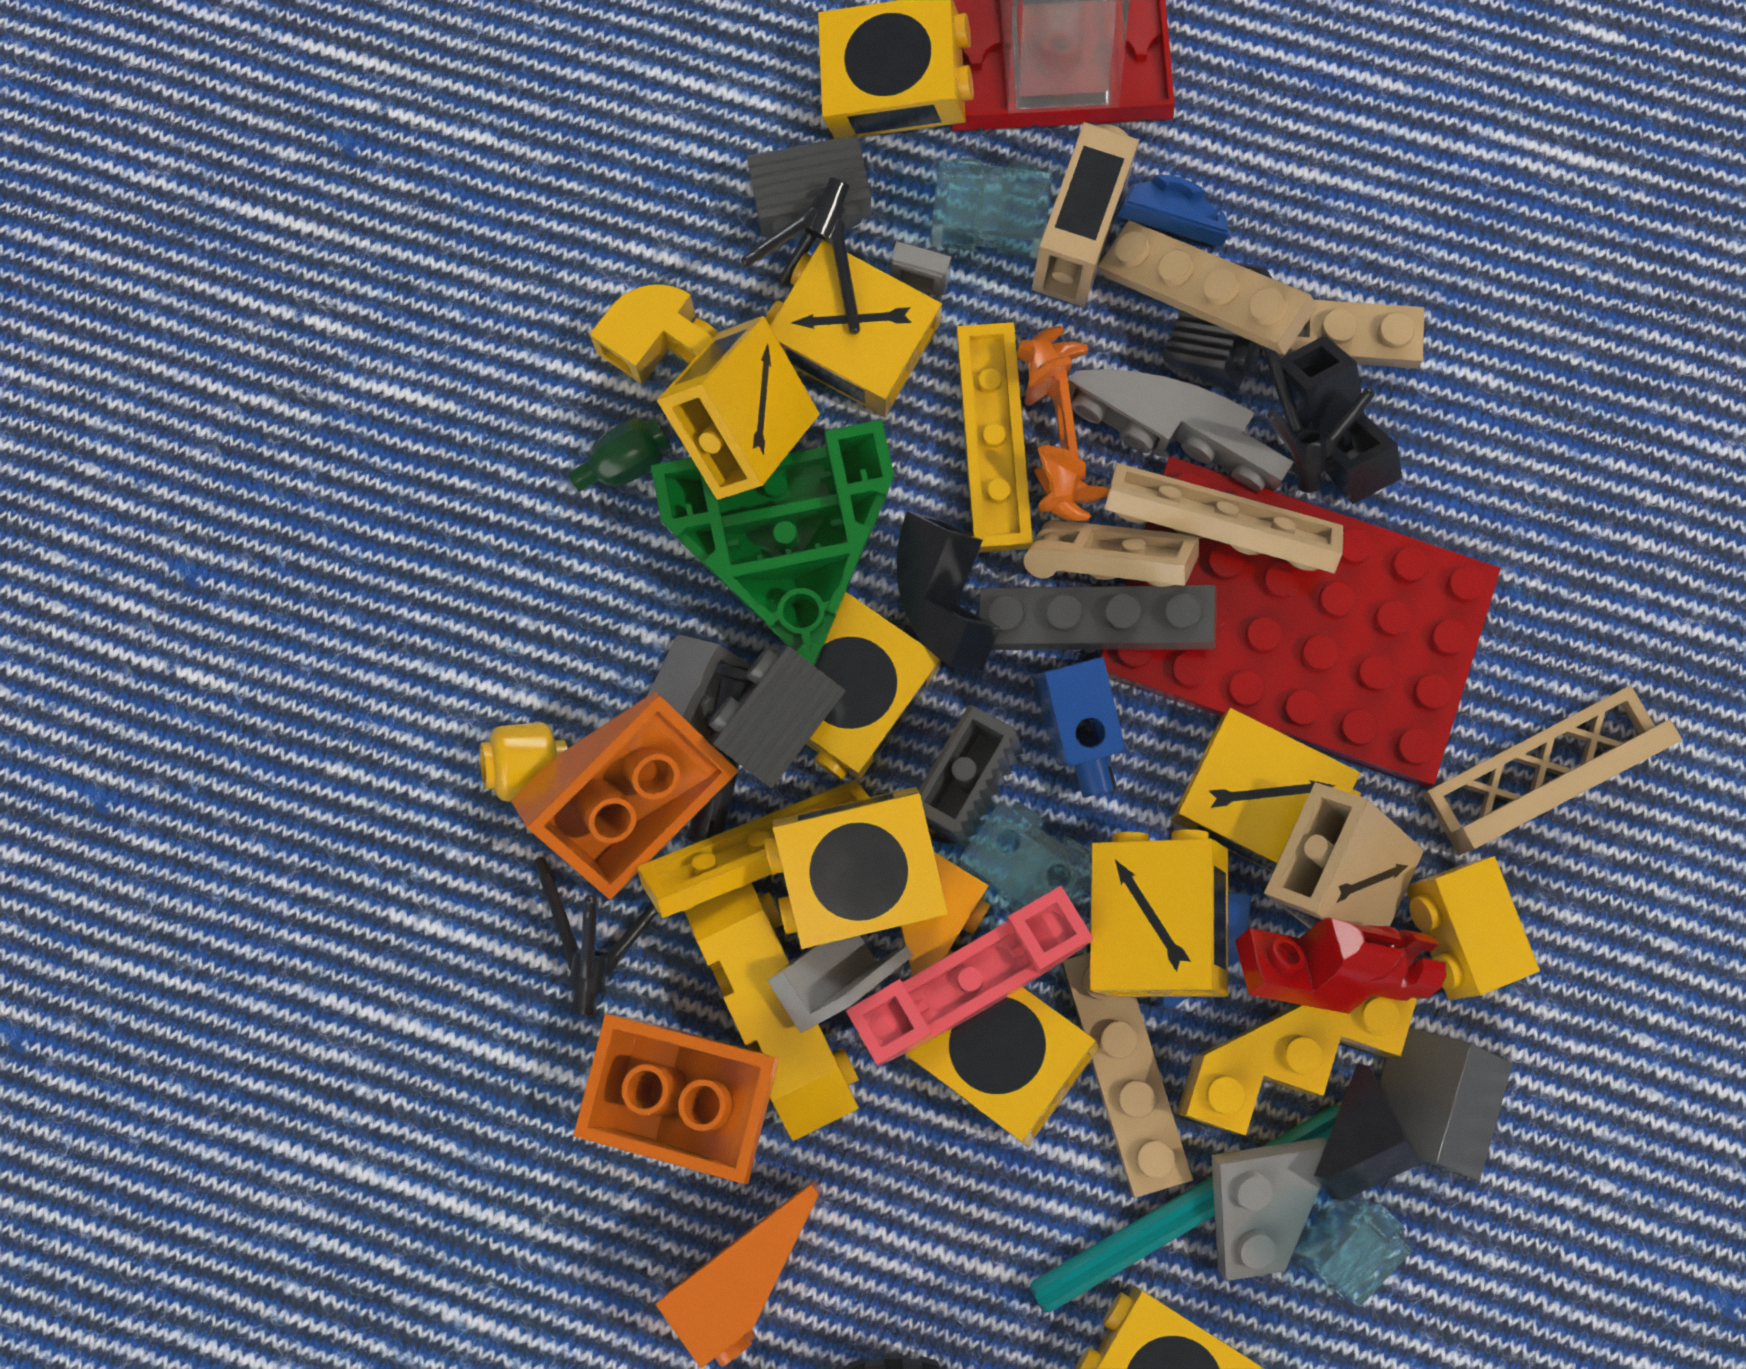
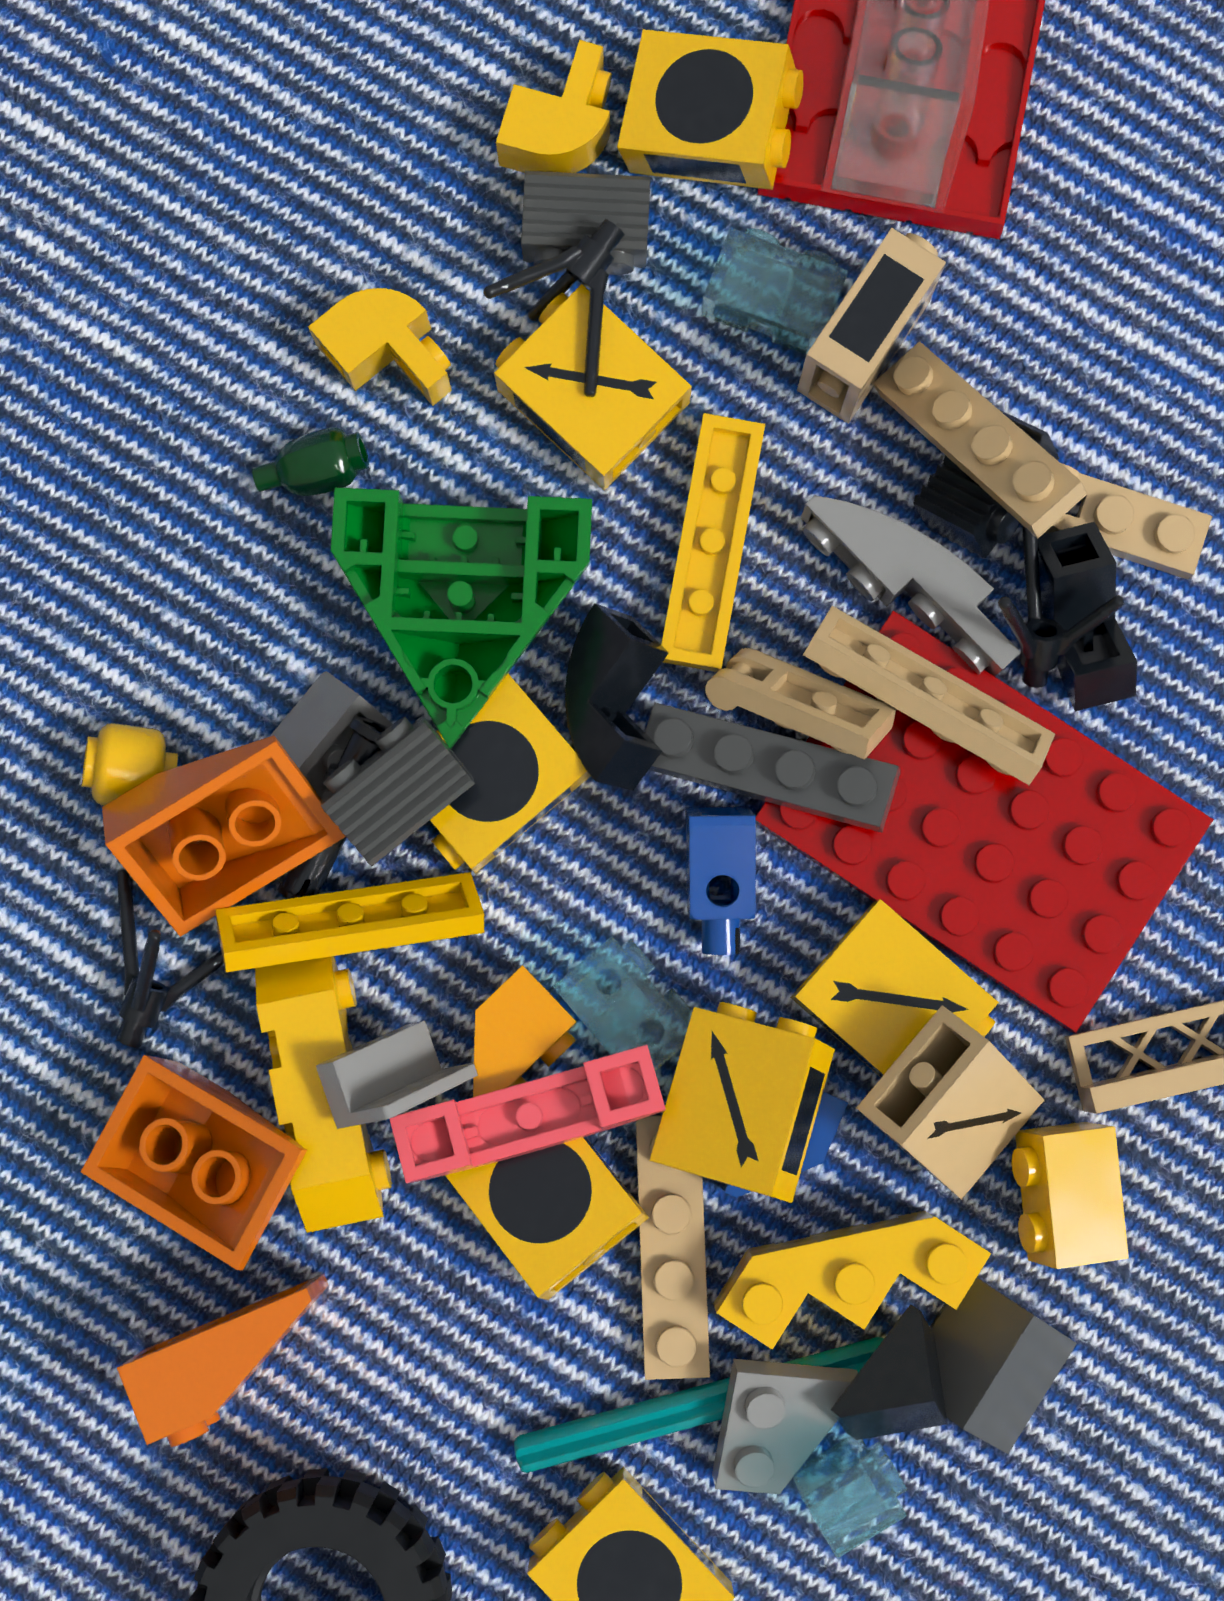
camera: 15 degrees right, 5 degrees up
yellow brick [657,315,820,500] -> none
yellow brick [764,787,948,949] -> none
light grey tile [890,241,951,296] -> none
dark grey brick [918,705,1024,847] -> none
orange piece [1017,326,1109,521] -> none
blue tile [1116,174,1229,247] -> none
red plate [1235,917,1446,1014] -> none
none -> yellow brick [496,40,612,173]

